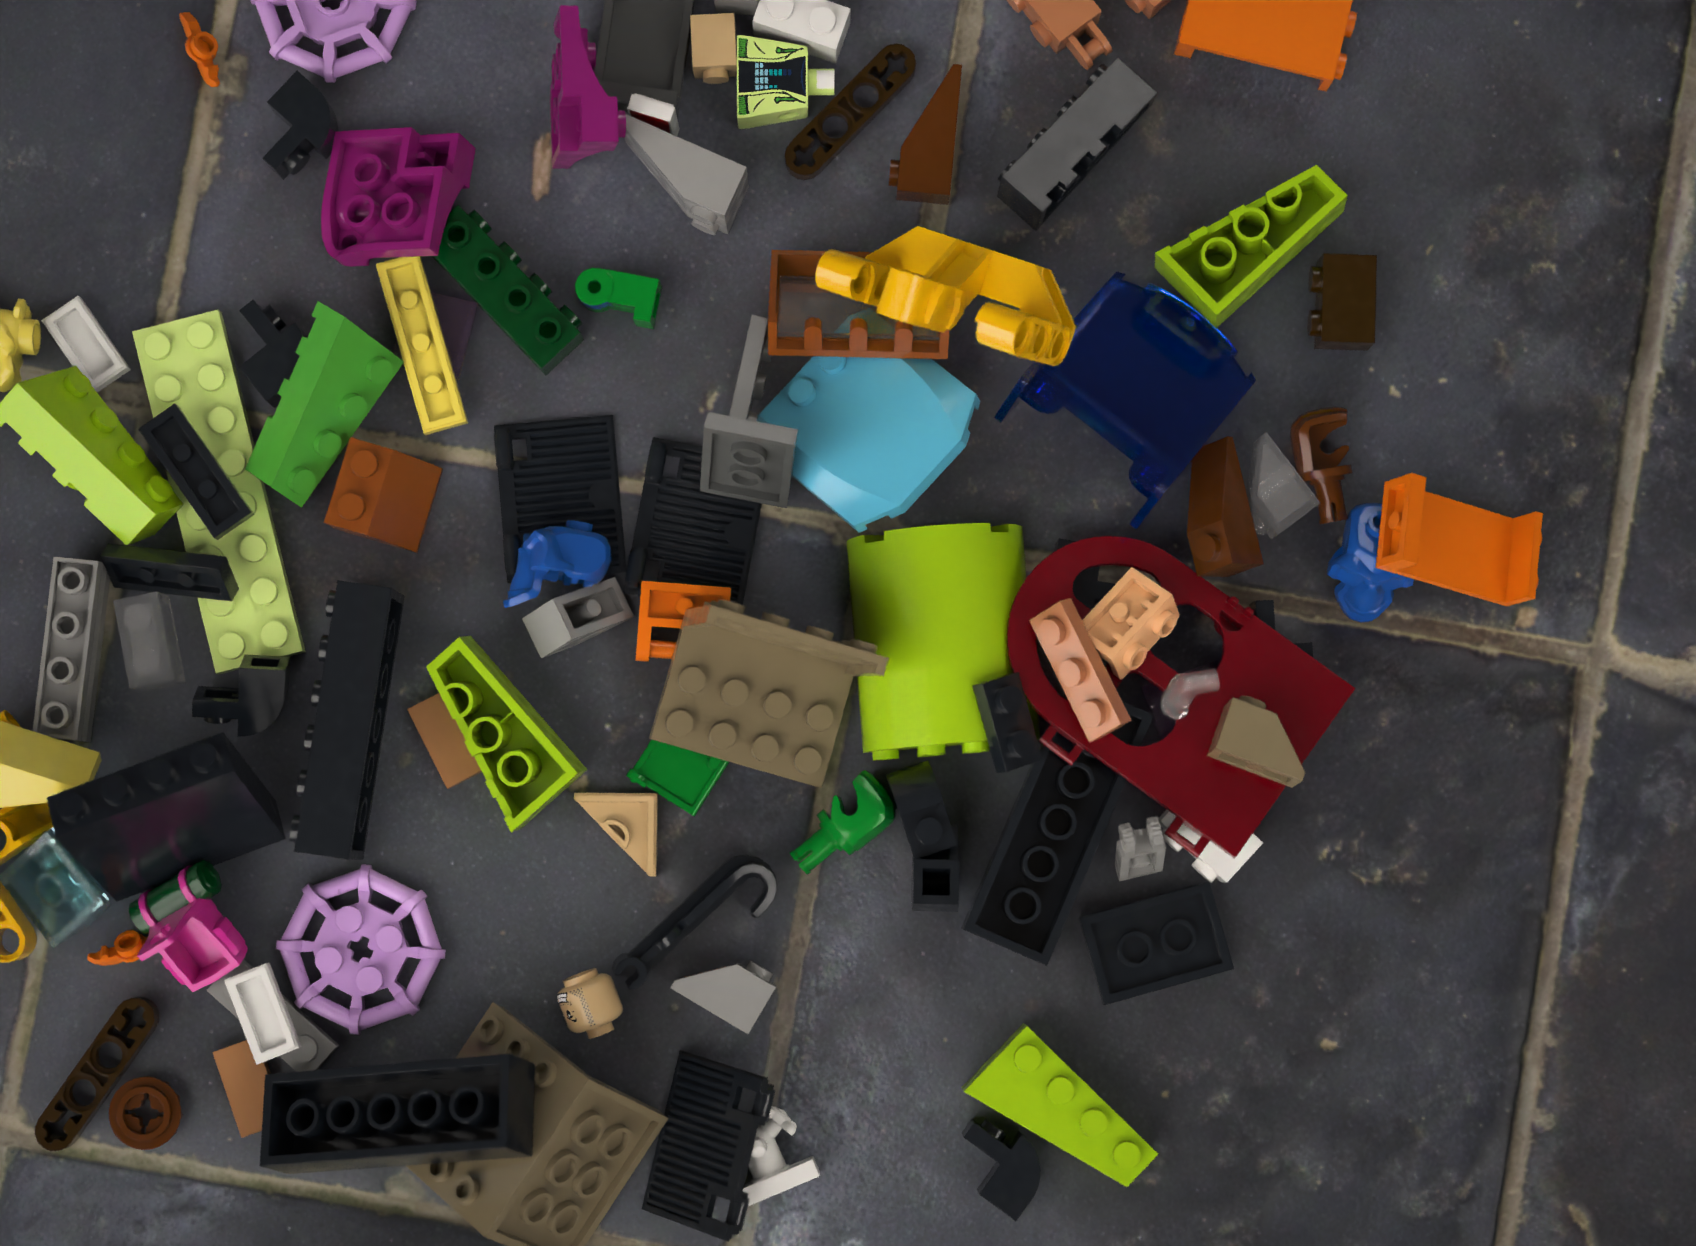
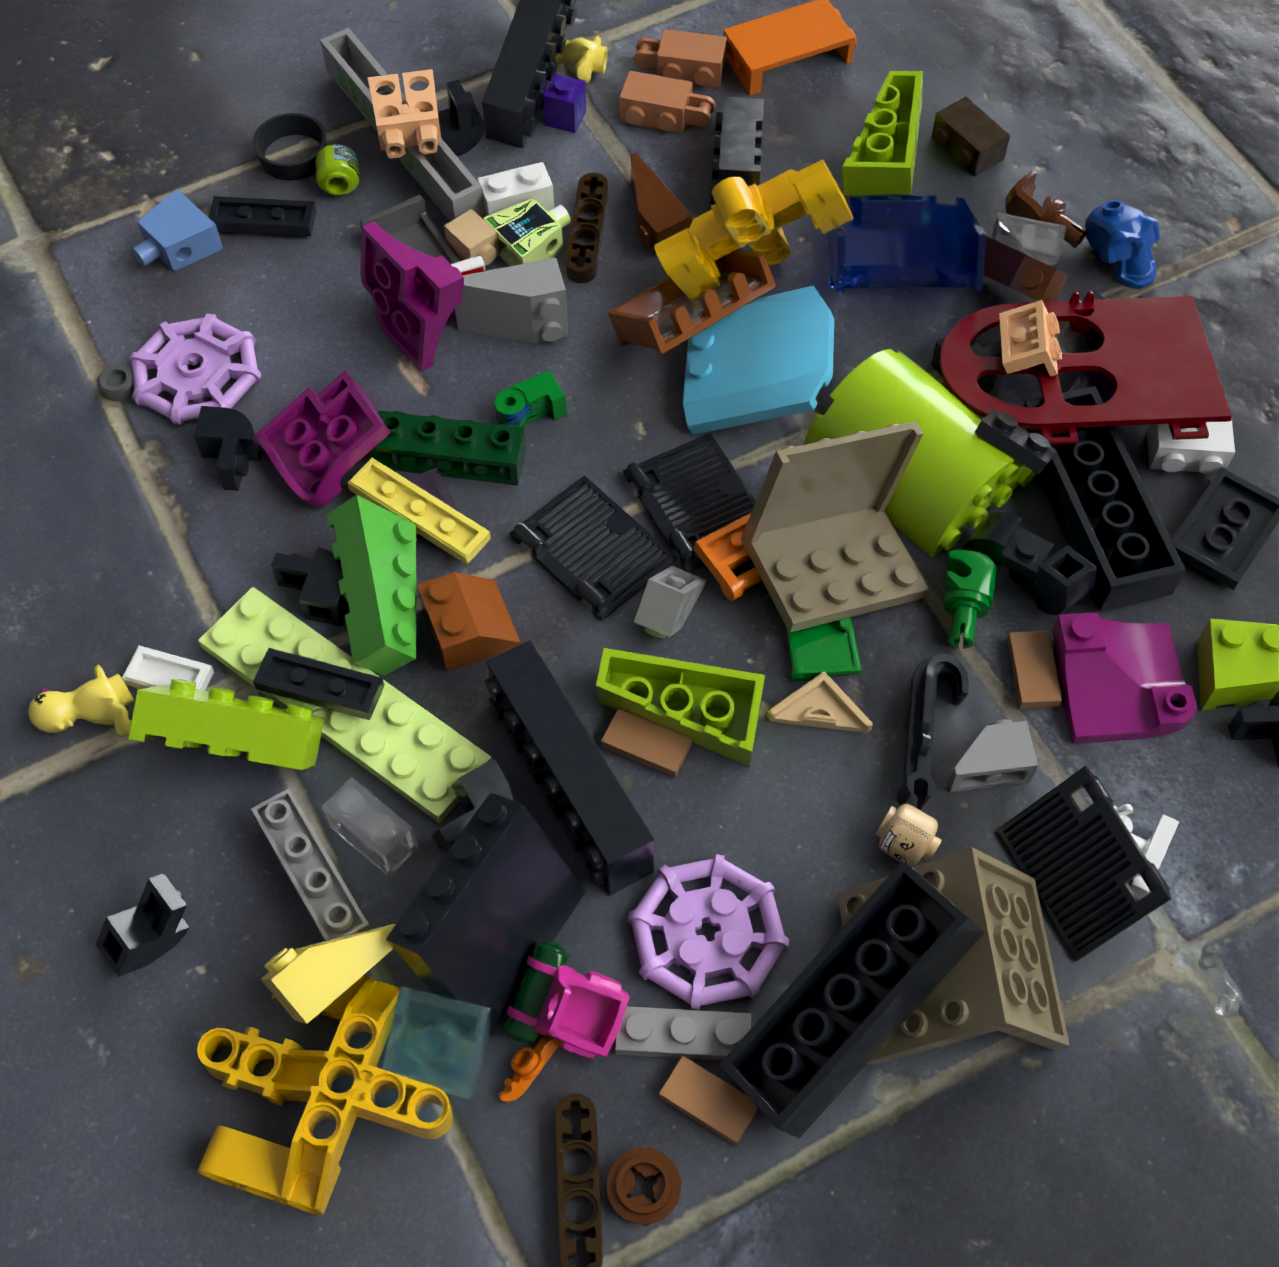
camera: 35 degrees left, 25 degrees down
black plate [100,543,239,601] -> none
orange piece [179,12,220,87] -> none
white tile [224,963,302,1065] -> none
blue head [503,520,611,608] -> none
dark grey piece [700,315,798,508] -> none
nougat plate [1029,598,1132,743] -> none
light grey hinge [1115,816,1166,882] -> none
clear arm [1161,668,1219,720] -> none
dark tan slope [1207,696,1305,788] -> none
orange panel [1376,473,1543,606] -> none
none -> medium nougat tile [1007,631,1062,709]
none -> magenta slope [1052,612,1197,744]

